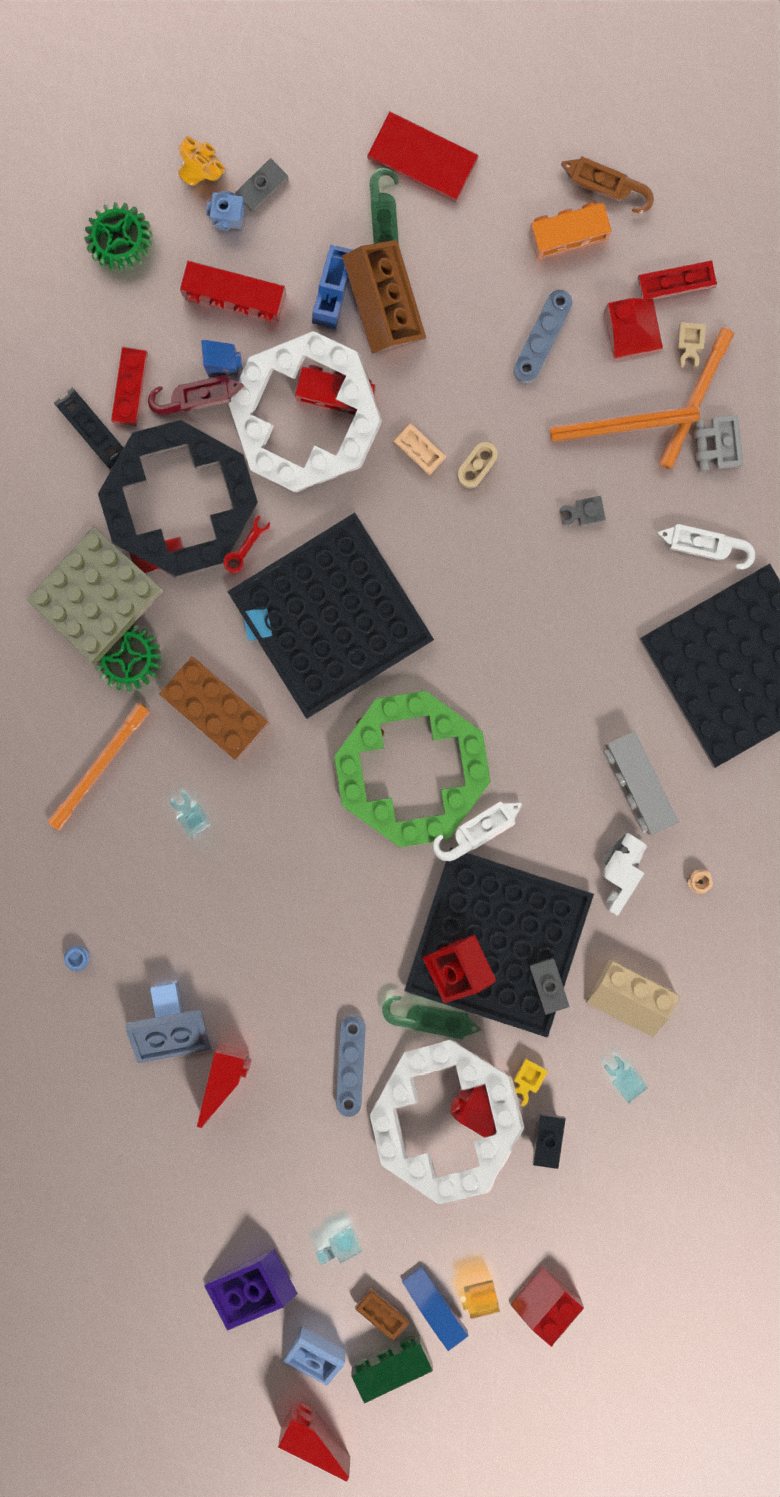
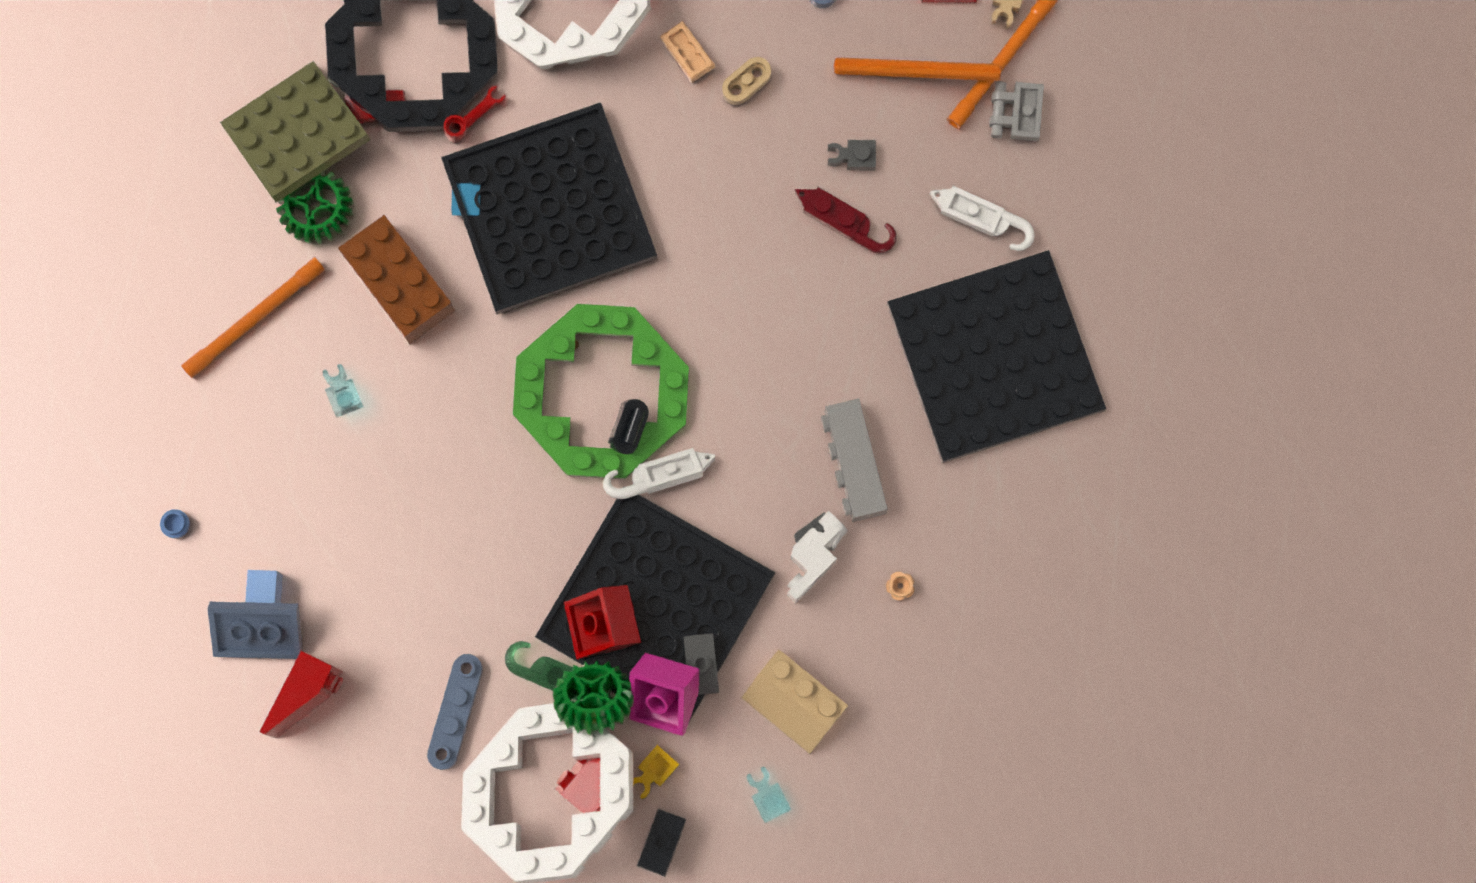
camera: 15 degrees right, 10 degrees down
none -> green gear [553,660,634,736]
none -> black piece [608,399,649,454]
none -> dark pink slope [629,653,699,736]
none -> dark red plate [795,187,897,253]

